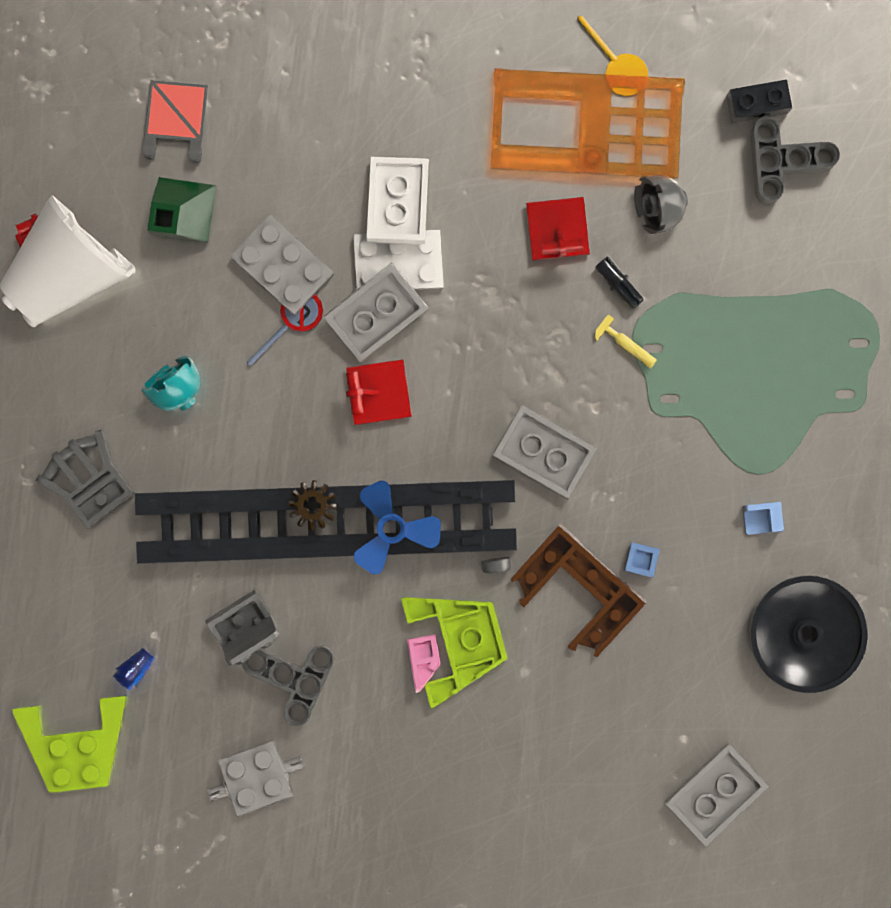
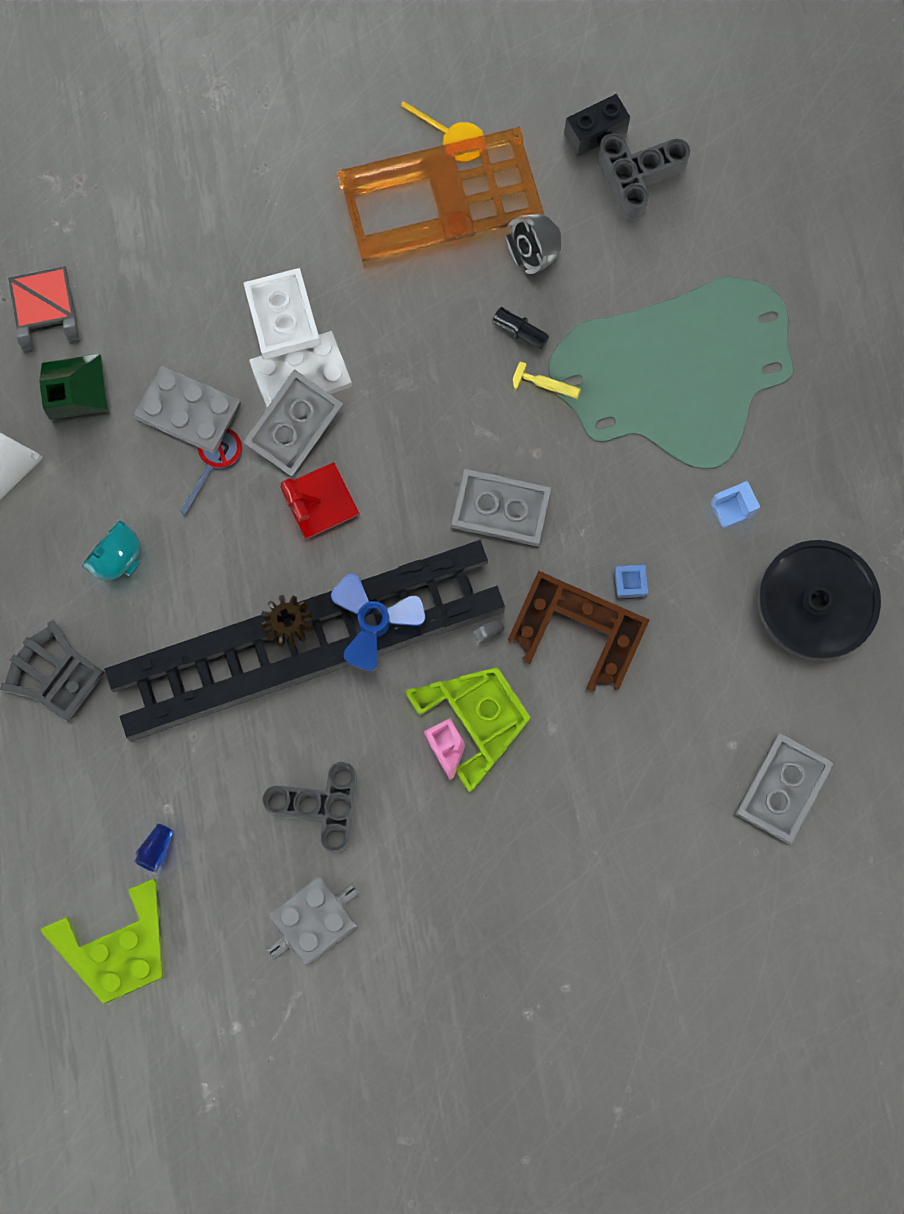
camera: 20 degrees left, 10 degrees down
dark grey bracket [205,589,279,666] -> none
red plate [526,197,590,261] -> none

